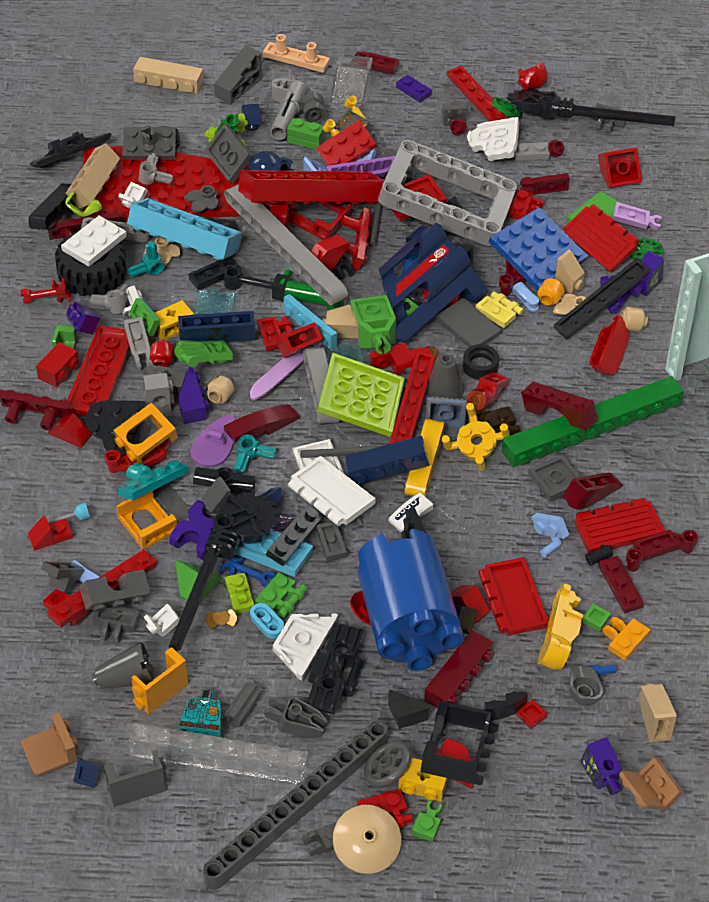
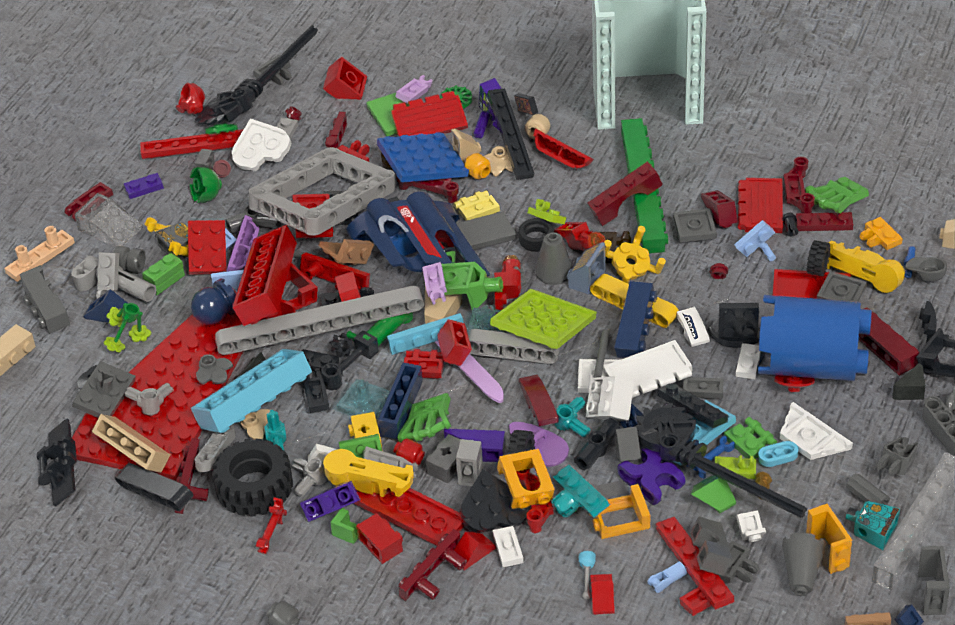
camera: 65 degrees left, 5 degrees down
dark grey slope [41,562,84,592] -> none
white plate [61,216,127,266] -> none
lime piece [65,192,102,217] -> none
white bracket [118,182,148,208] -> none
dark grey plate [205,123,253,183] -> none
tan head [206,376,235,404] -> none
black piece [306,623,364,715] -> none
red plate [389,350,435,444] -> none
light blue bar [513,282,539,312] -> none
red tile [516,699,548,729] -> none
bright green plate [582,604,611,632] -> none
none -> light grey hinge [96,252,119,298]
none -> green cylinder [189,167,222,203]
none -> black plate [302,349,339,372]
none -> medium nougat bracket [318,239,374,265]
none -> yellow piece [323,449,414,497]
none -> black gear [329,333,354,358]
none -> lavender plate [422,262,447,305]
none -> white plate [493,526,523,567]
none -> black tyre [508,430,535,454]
none -> tile [514,93,538,115]
none -> lime plate [527,199,566,224]
none -> white slope [585,376,634,421]
none -> dark red plate [709,263,729,280]
none -> bright green plate [805,177,869,213]
none -> black tyre [806,240,831,277]
none -> dark grey plate [817,271,867,301]

